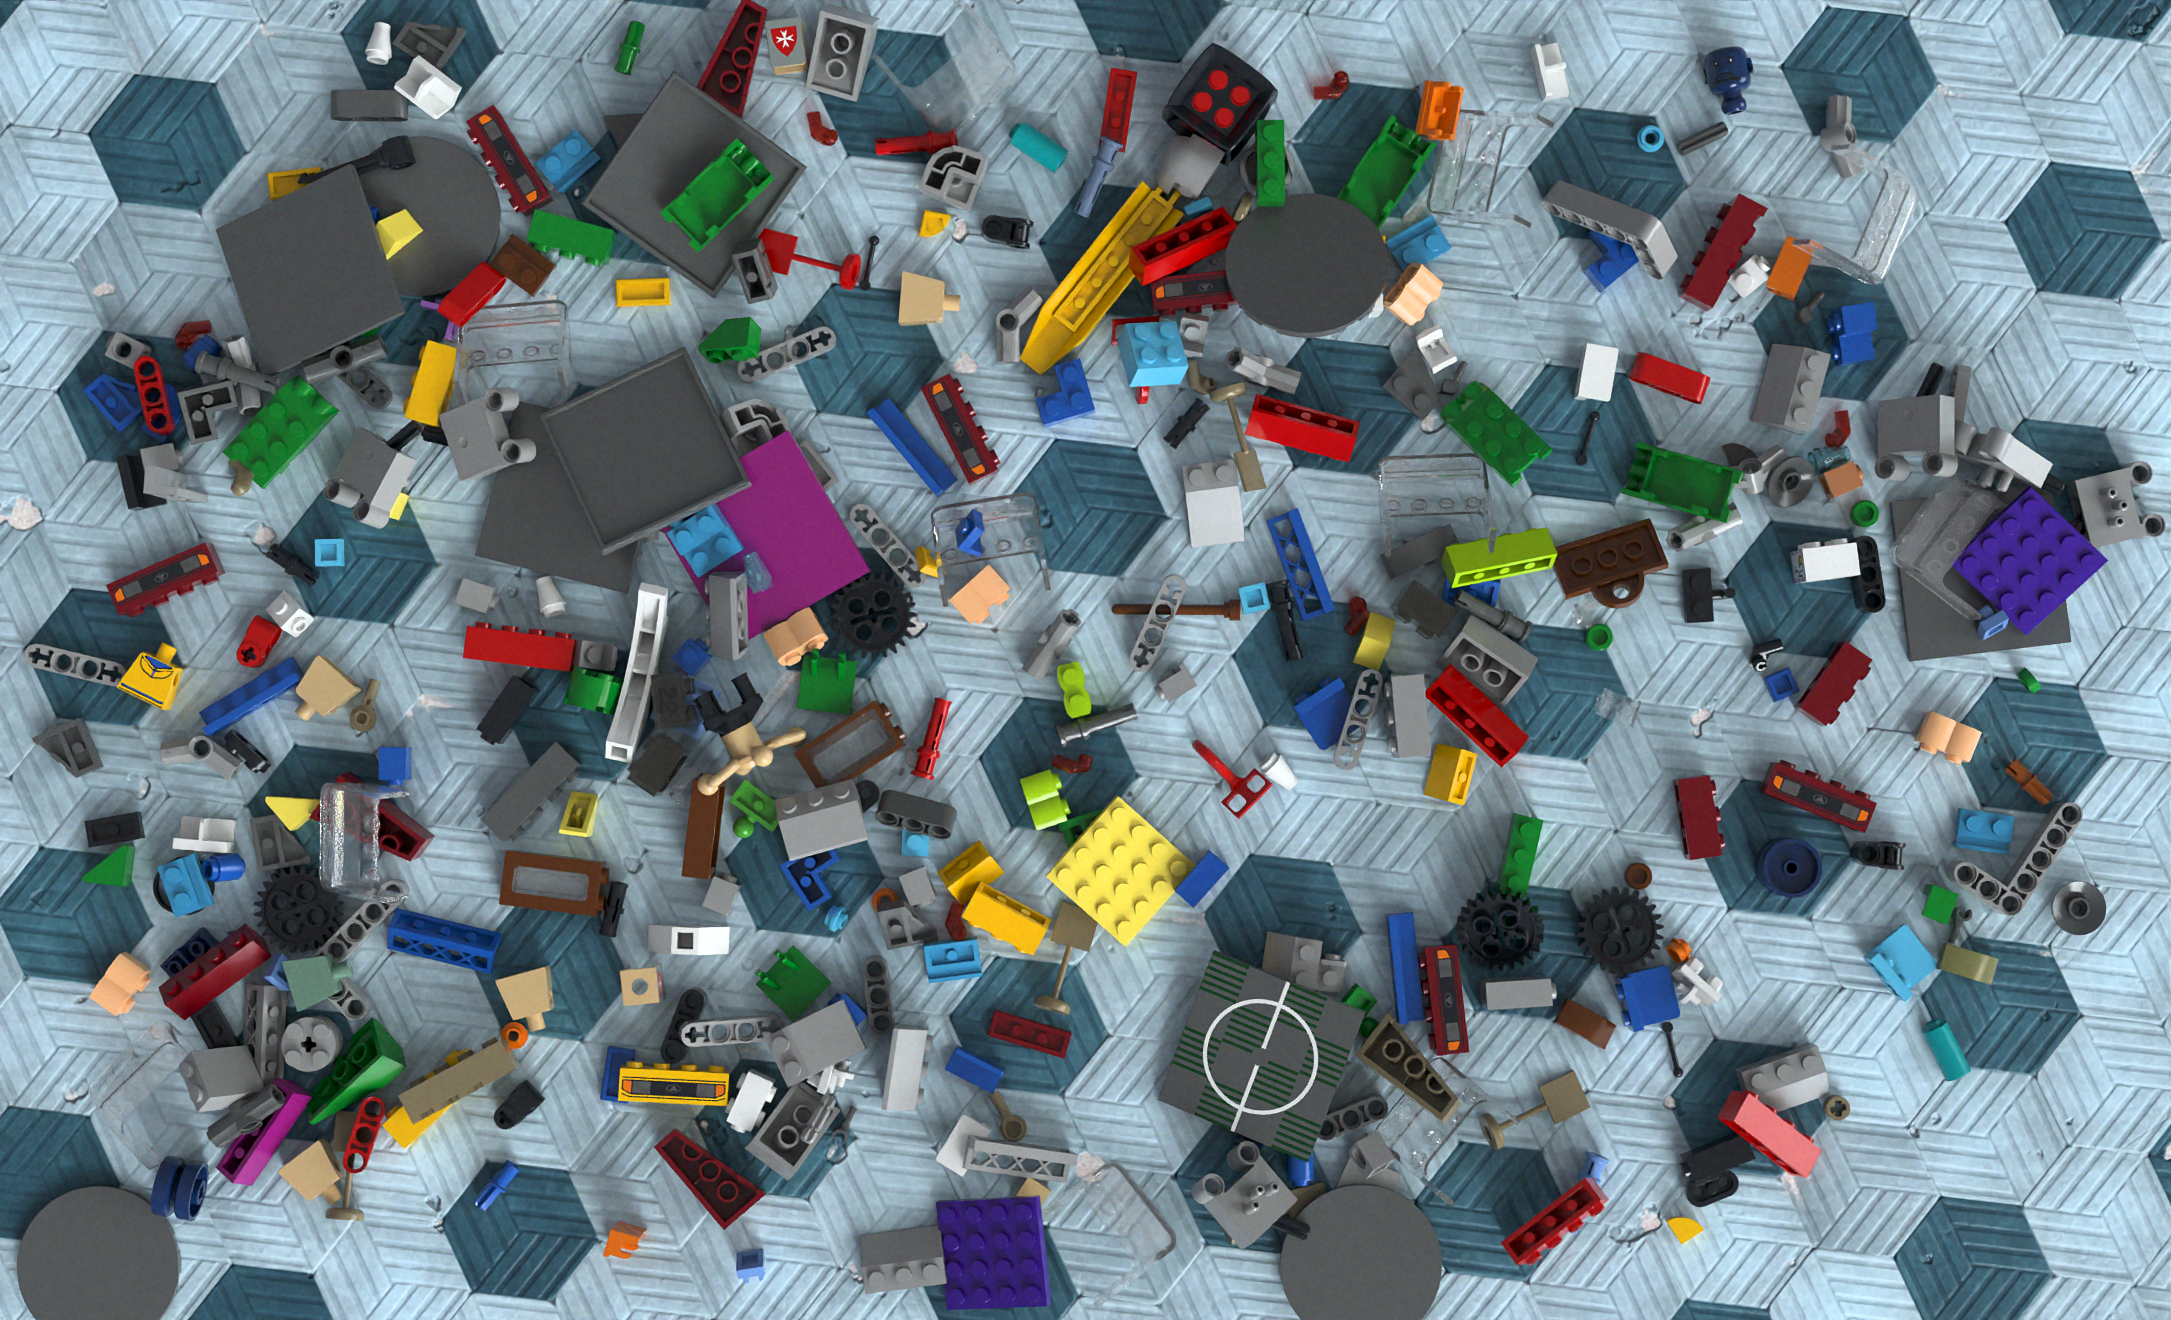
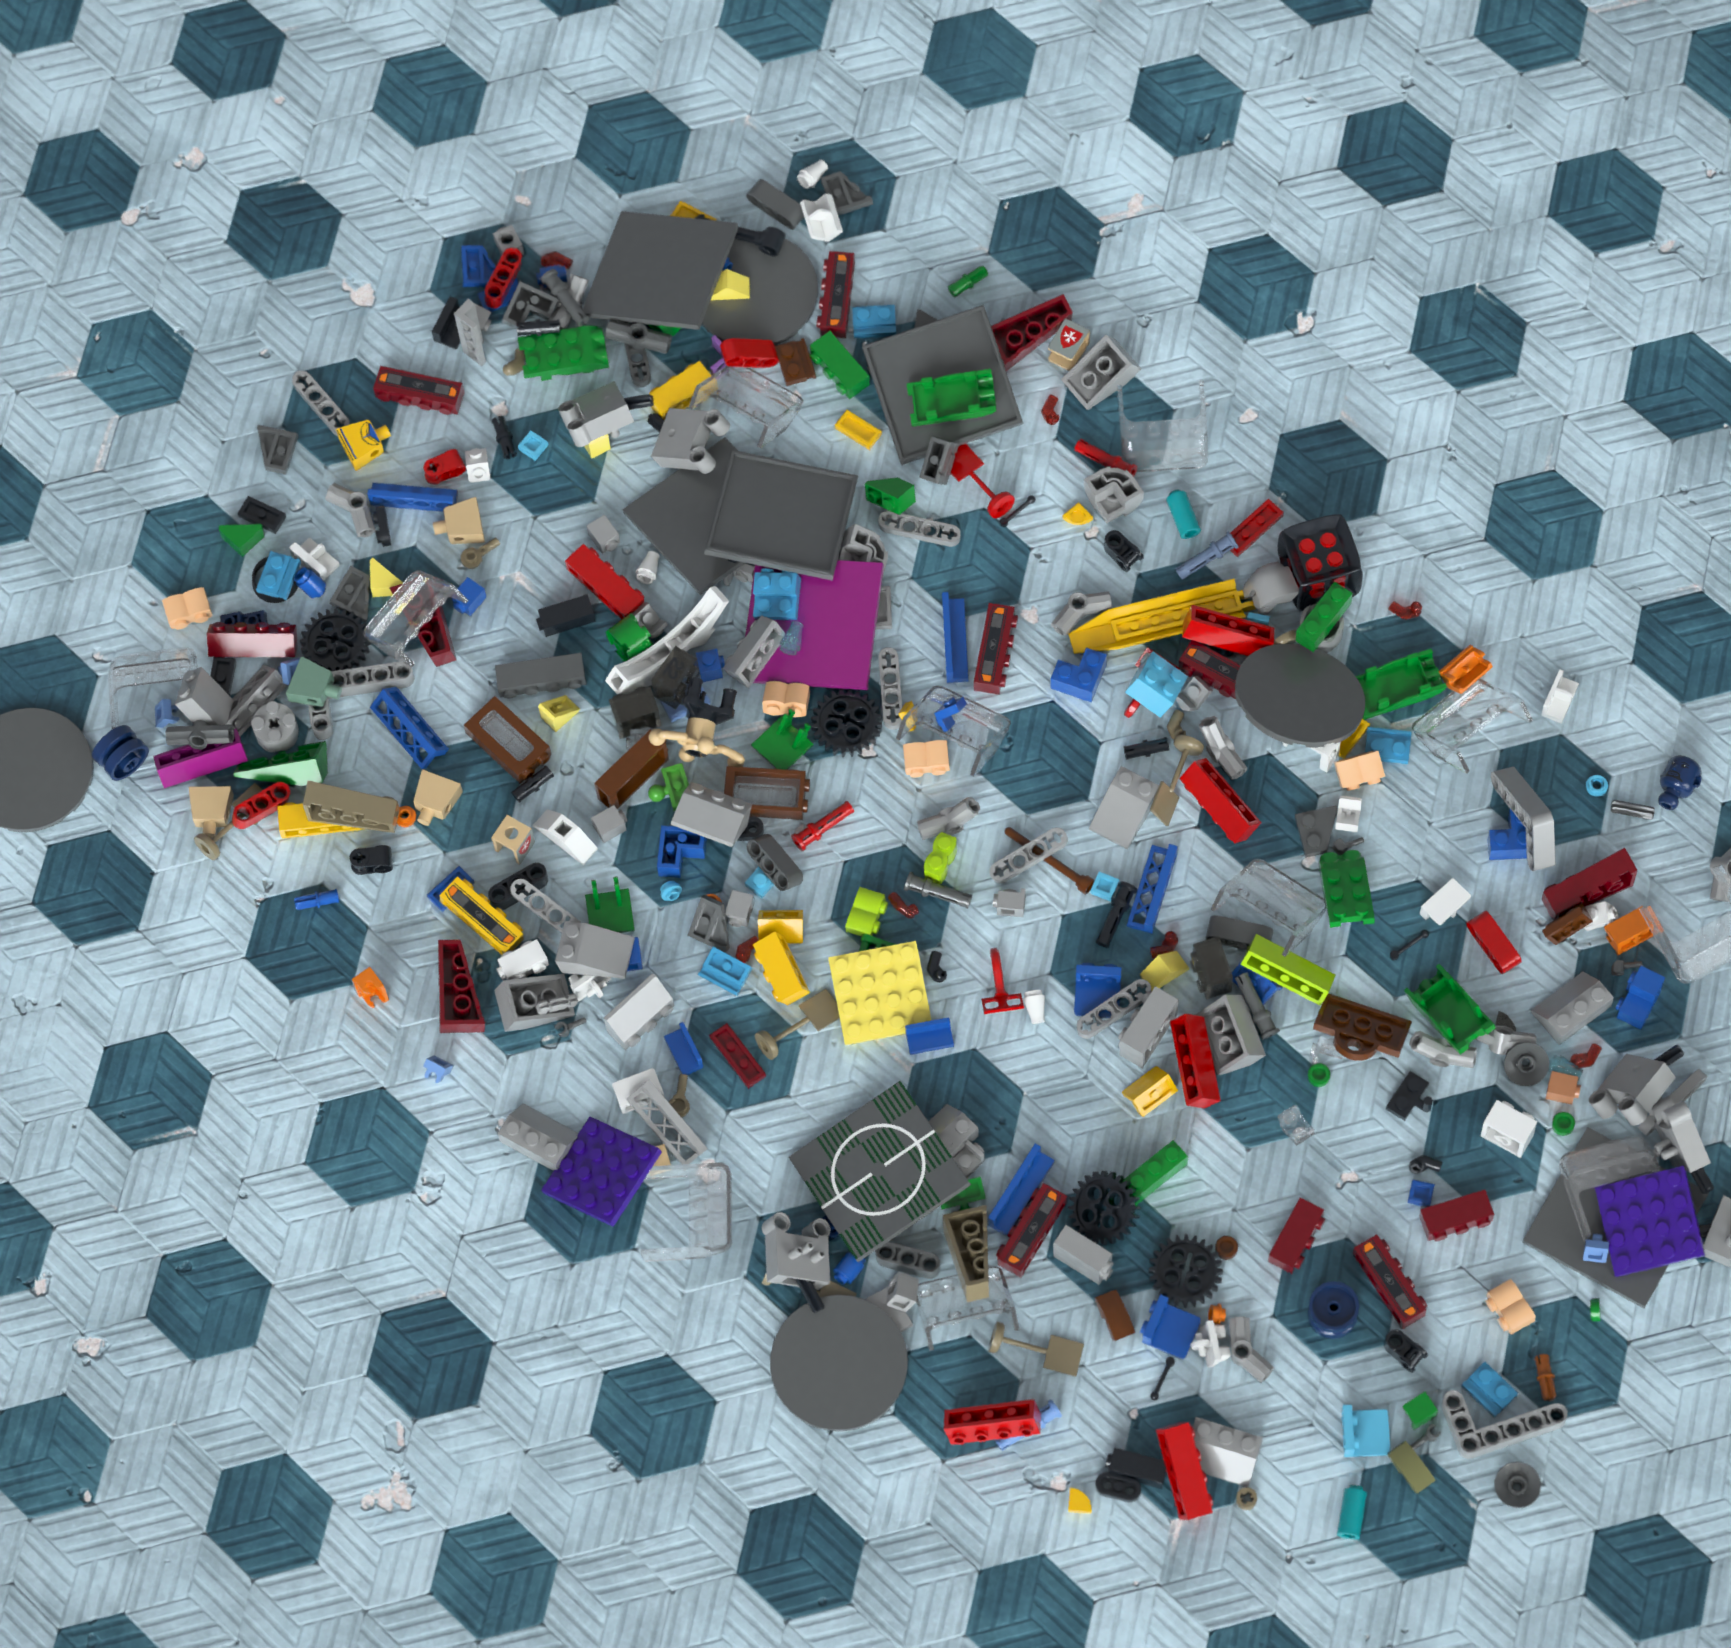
camera: 40 degrees right, 20 degrees down
dark grey beam [862,955,895,1035] -> none
tan torso [898,272,961,326] -> none
black beam [1849,536,1886,614] -> none
none -> medium blue tile [155,699,179,728]
none -> black pin [516,319,561,336]
none -> black arm [926,951,947,983]
none -> light grey piece [1229,1317,1274,1383]
none -> reddish brown bracket [1542,903,1593,945]

